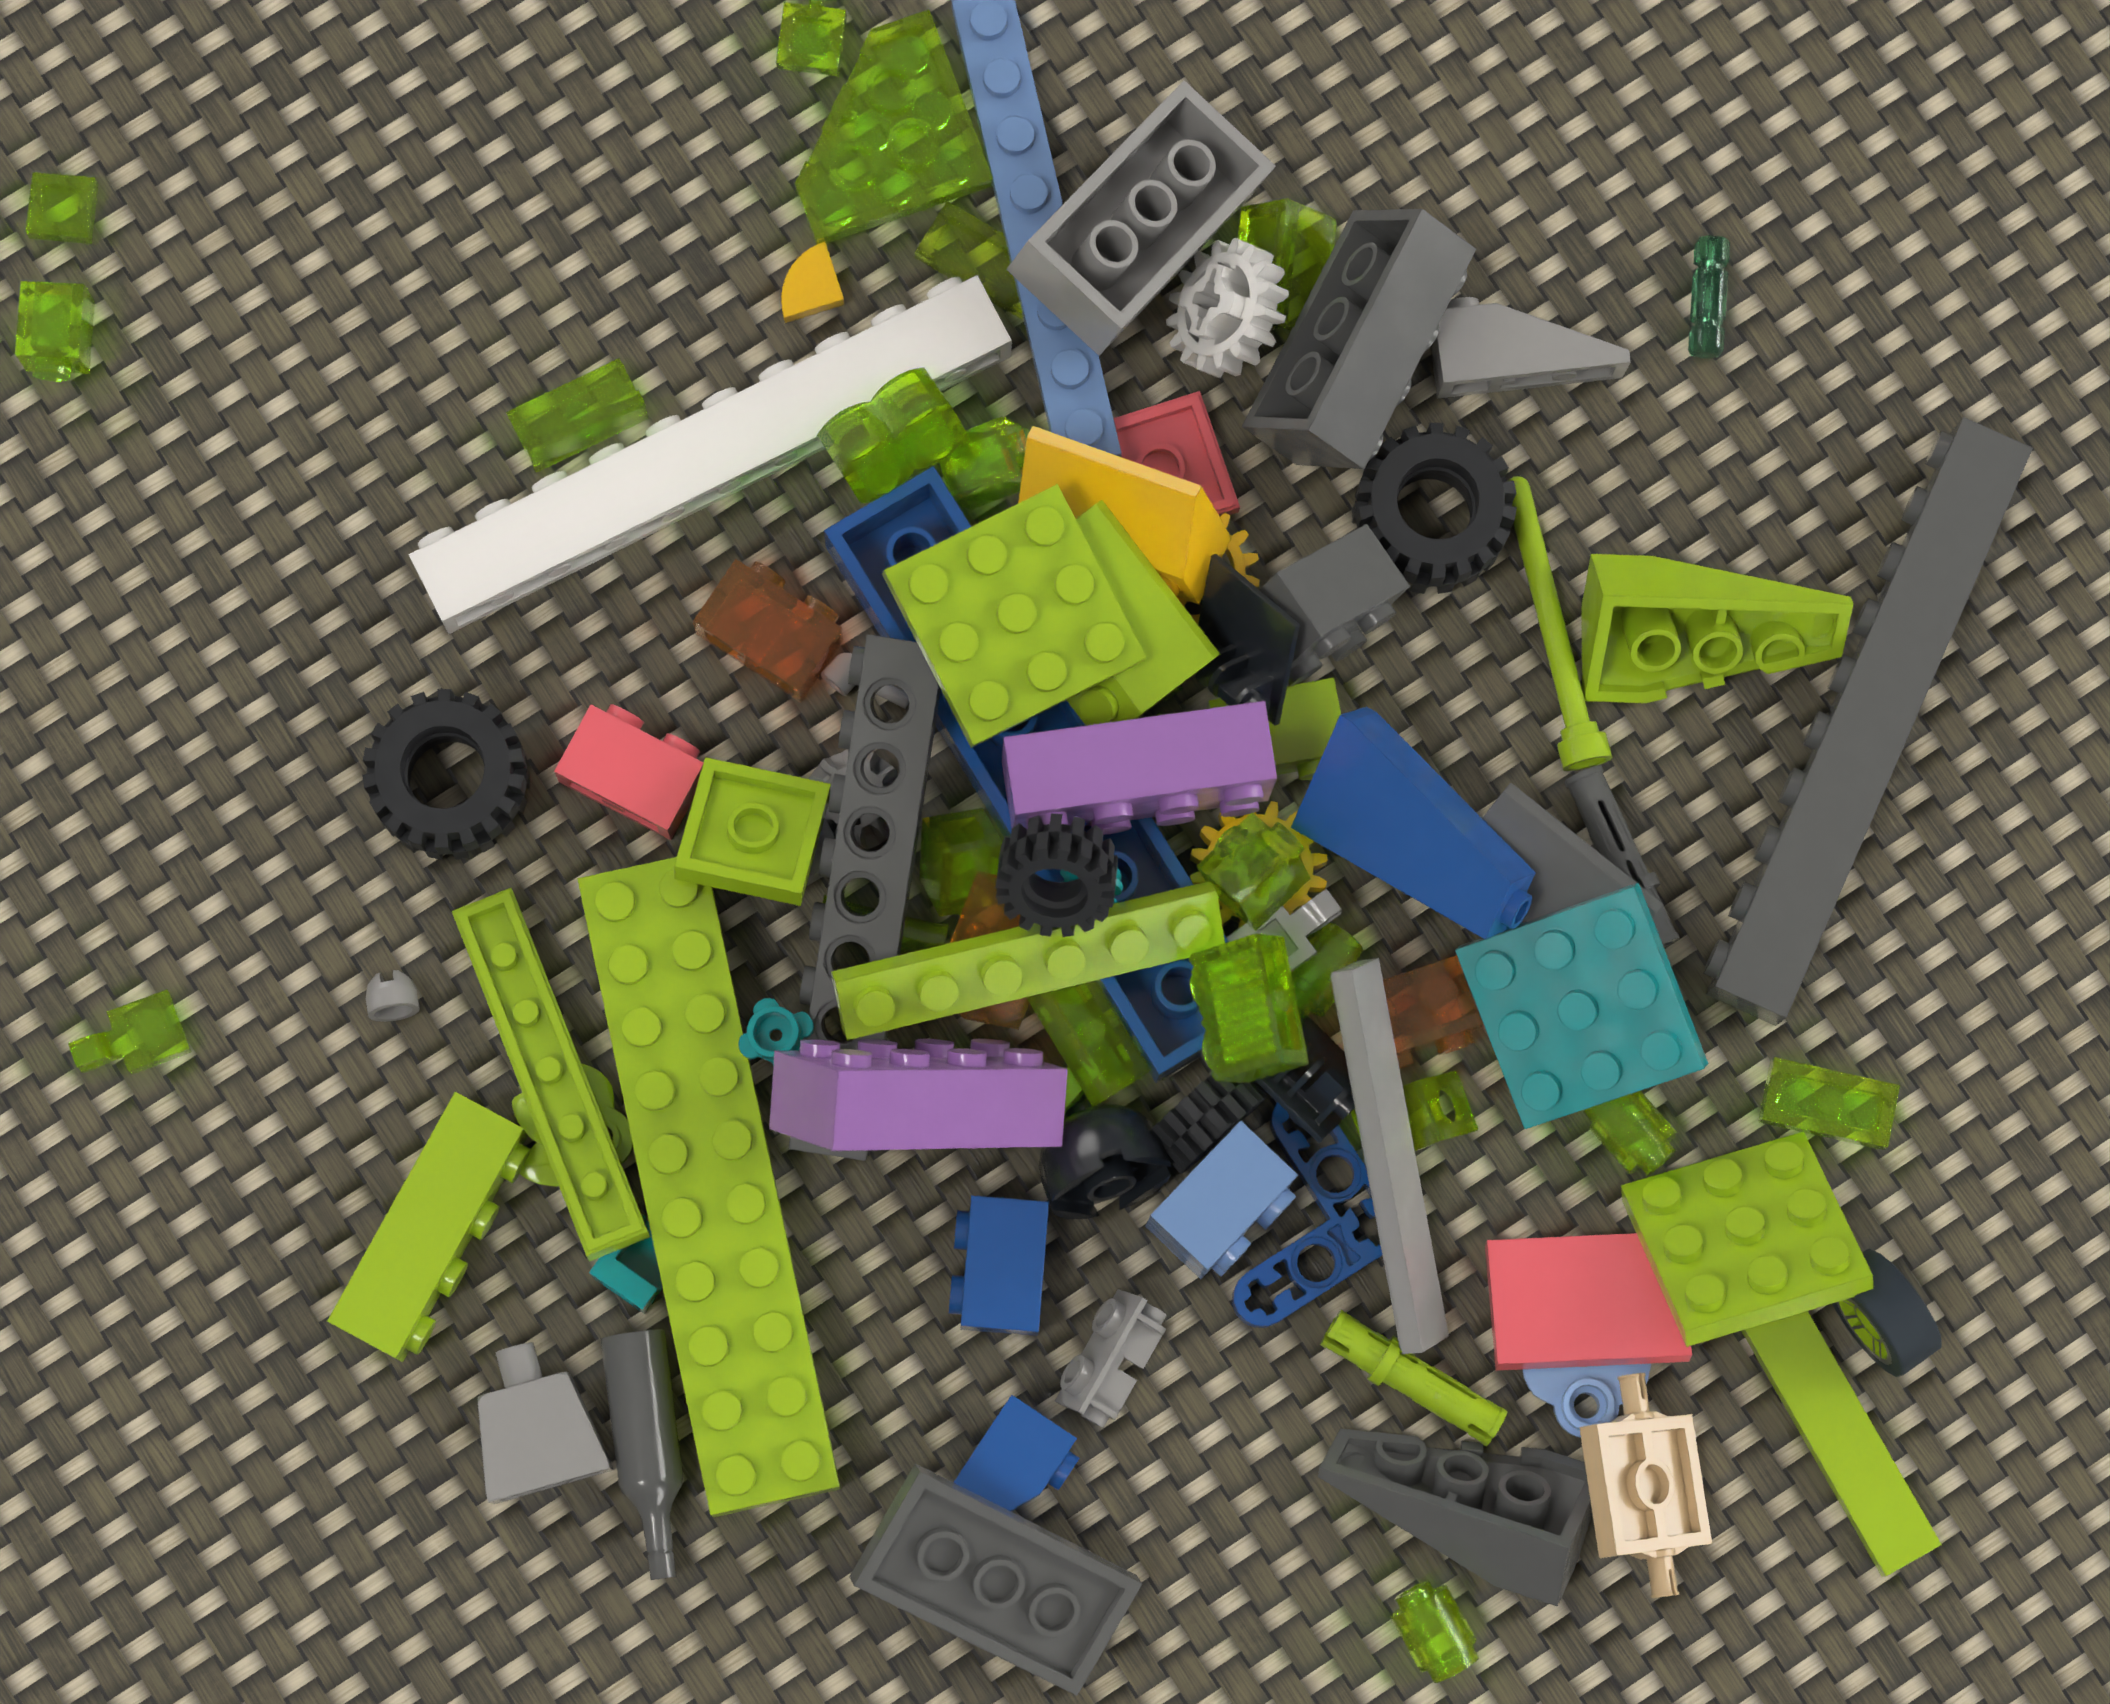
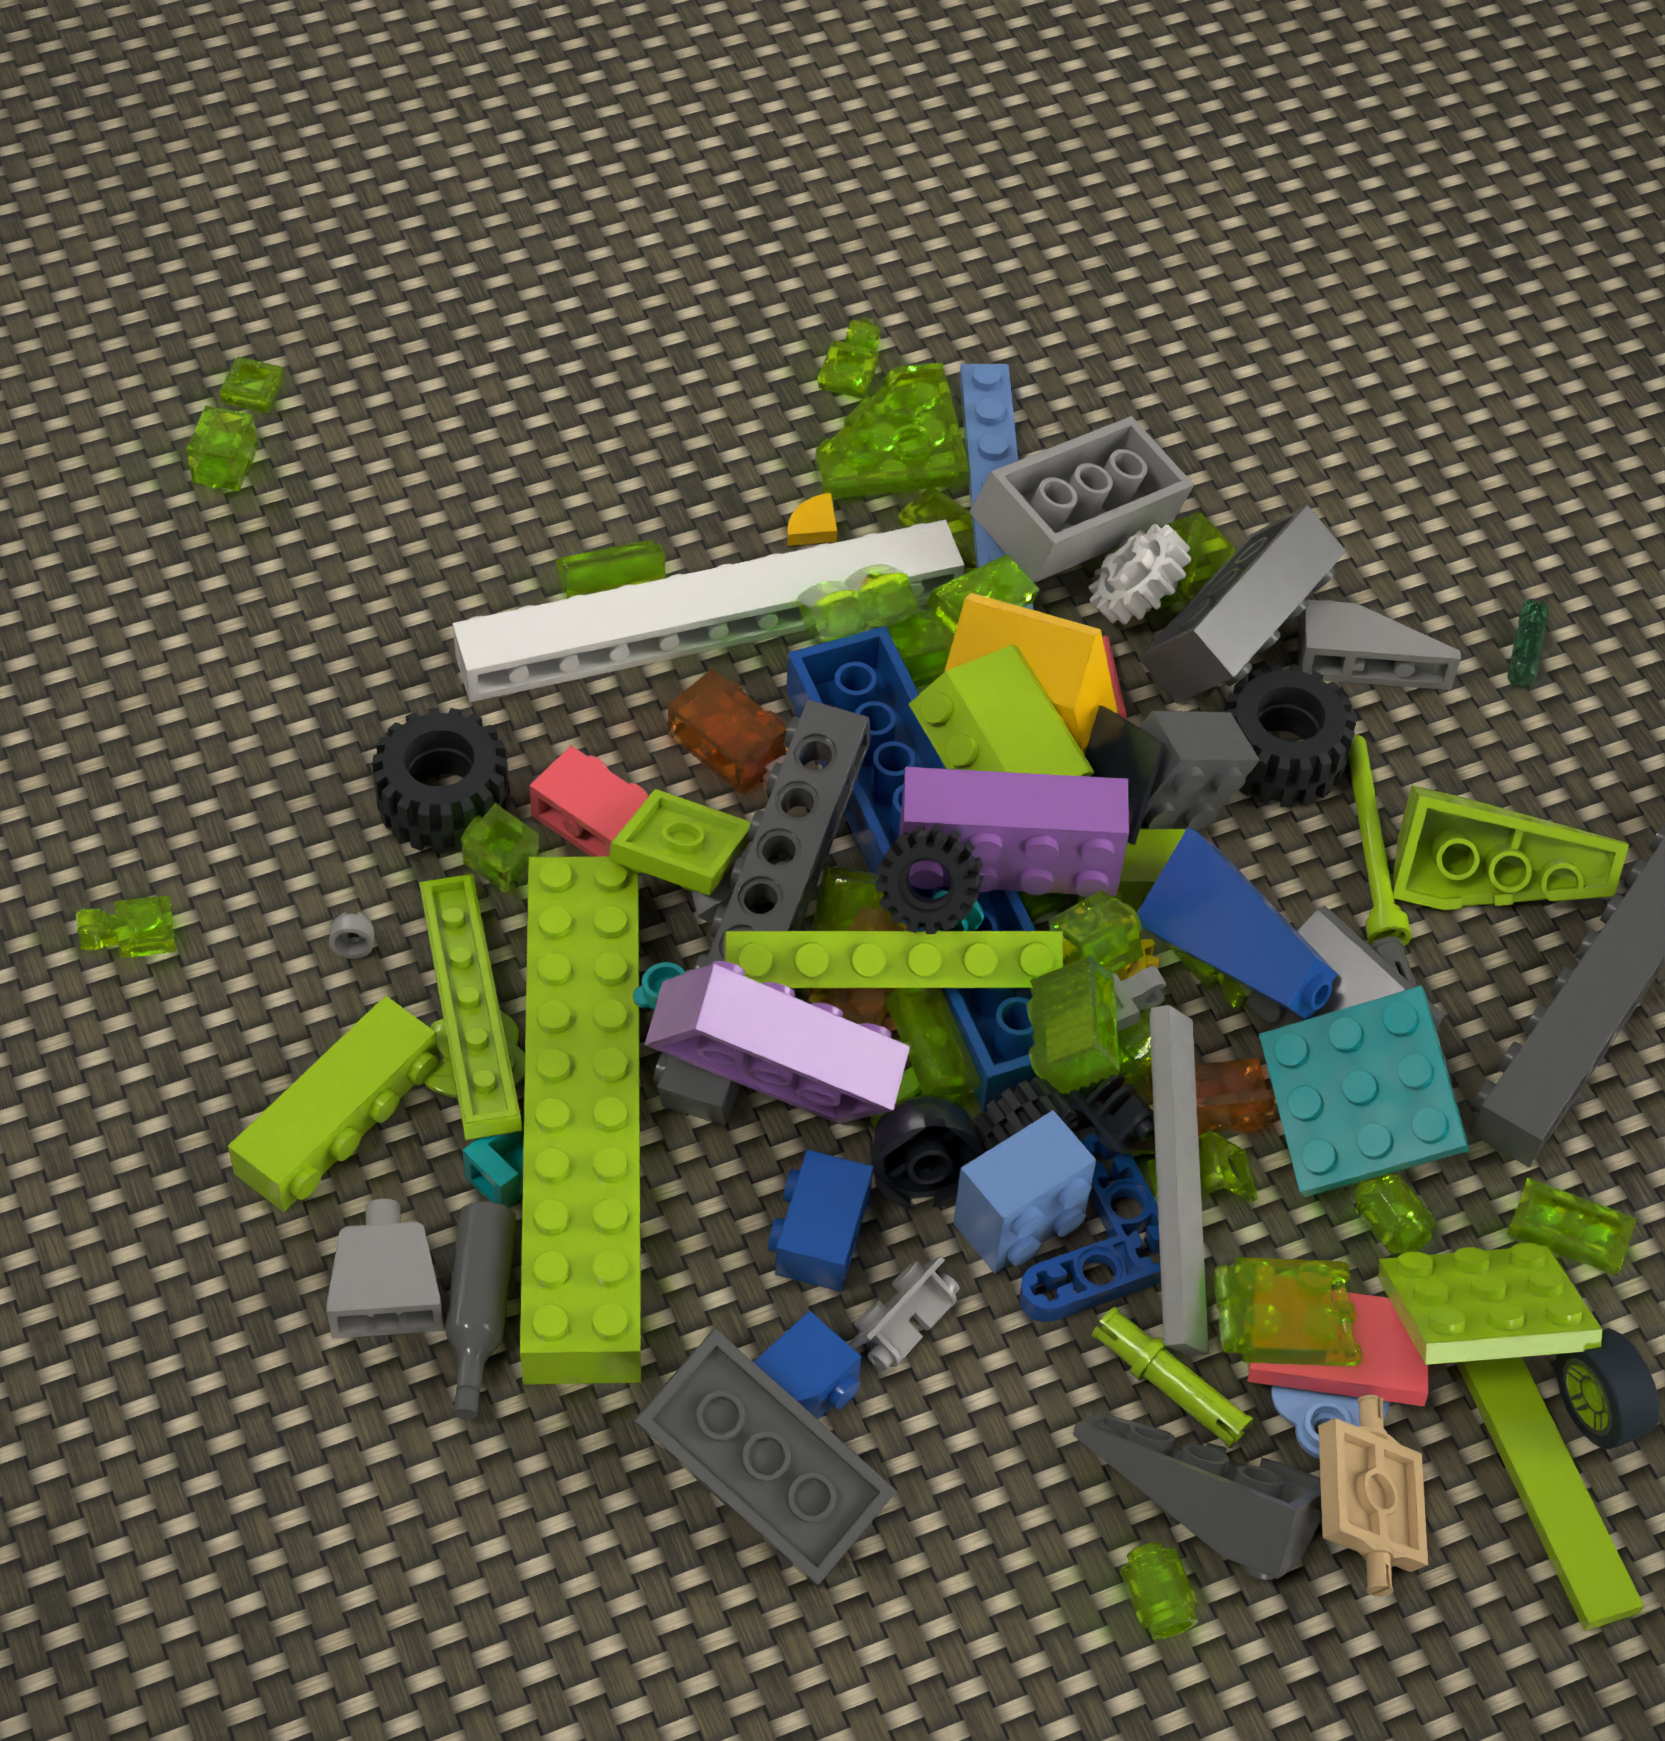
camera: 15 degrees right, 25 degrees down
lime plate [882,484,1147,748] -> none
none -> clear neon green brick [460,803,539,893]
none -> clear neon green plate [927,554,1040,634]
none -> clear neon green plate [1214,1257,1363,1366]

